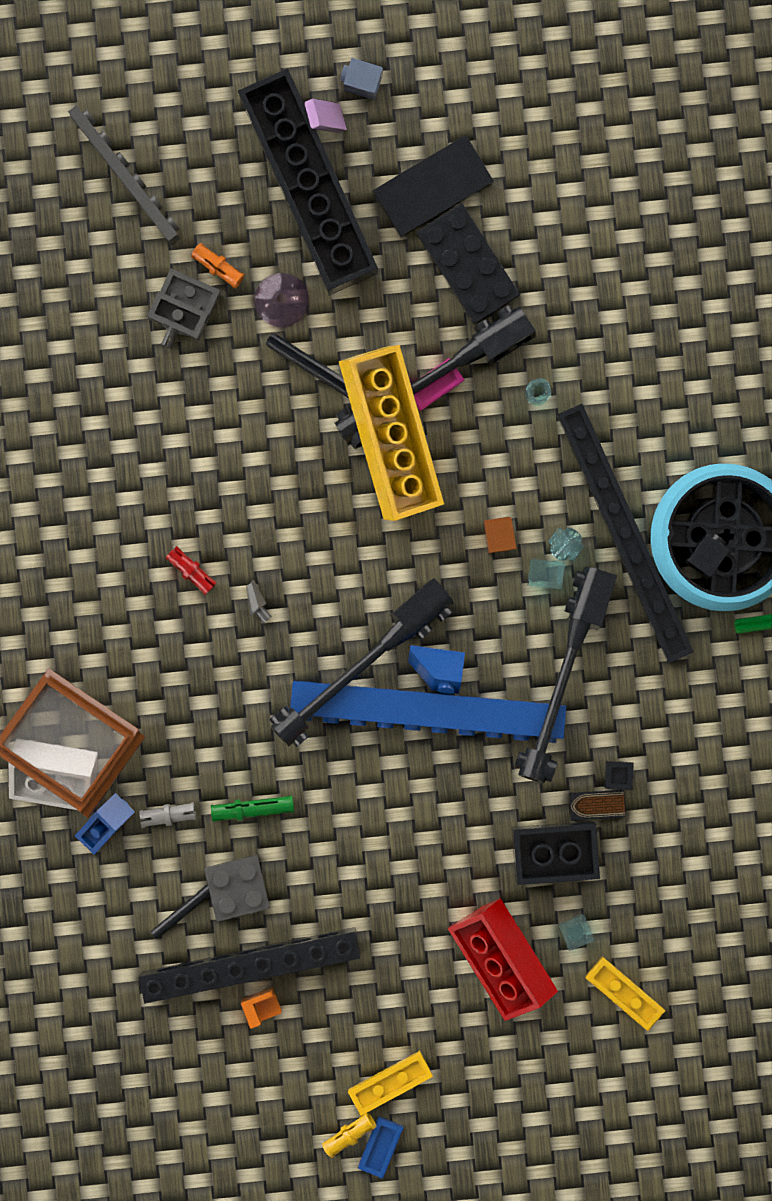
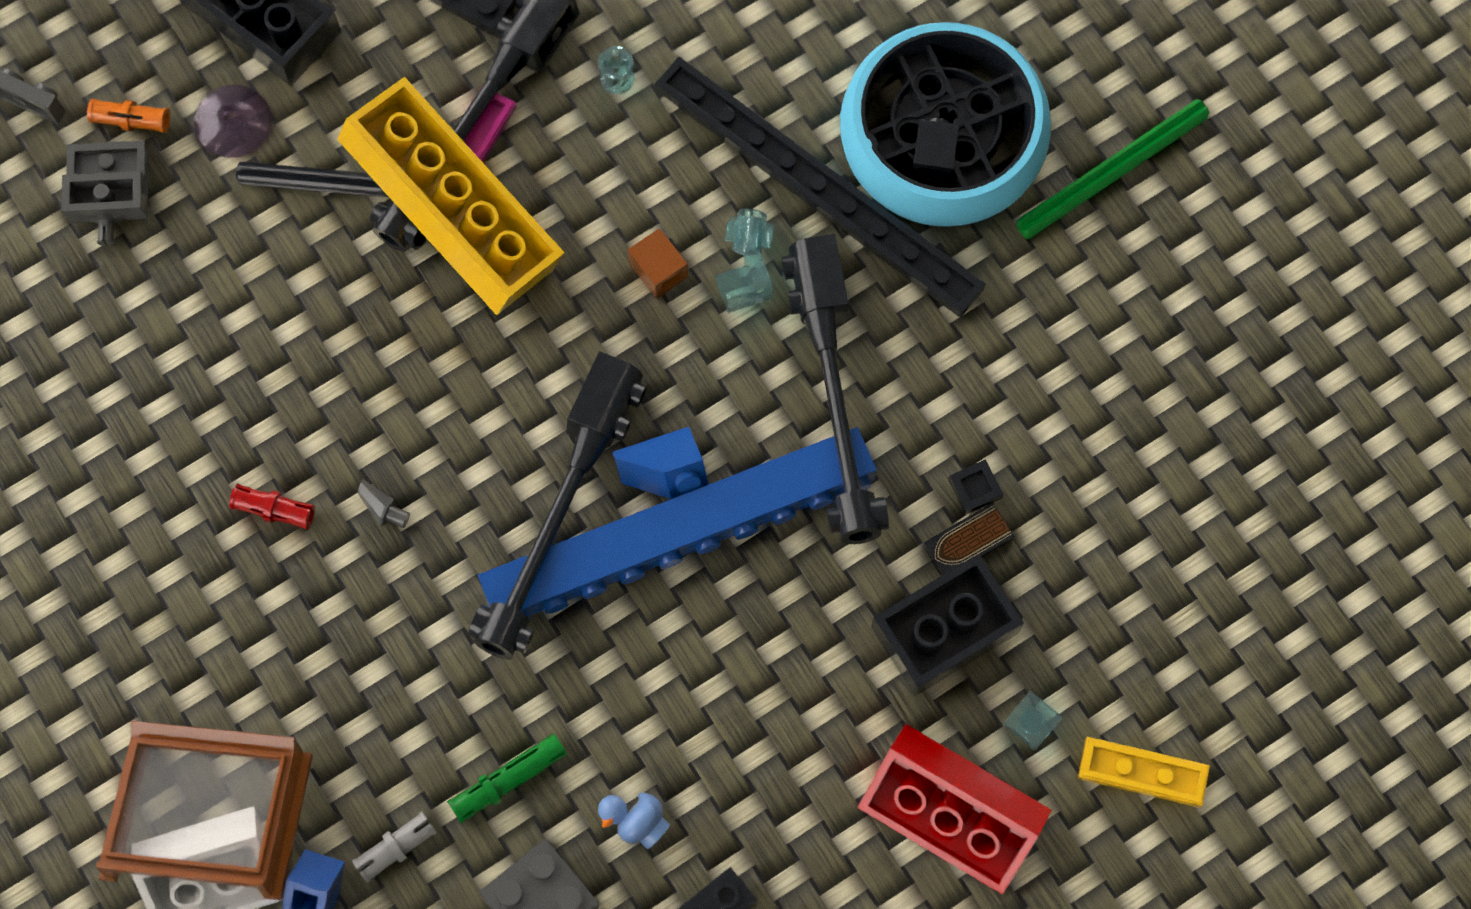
camera: 25 degrees left, 15 degrees down
none -> medium blue animal [598,792,670,849]

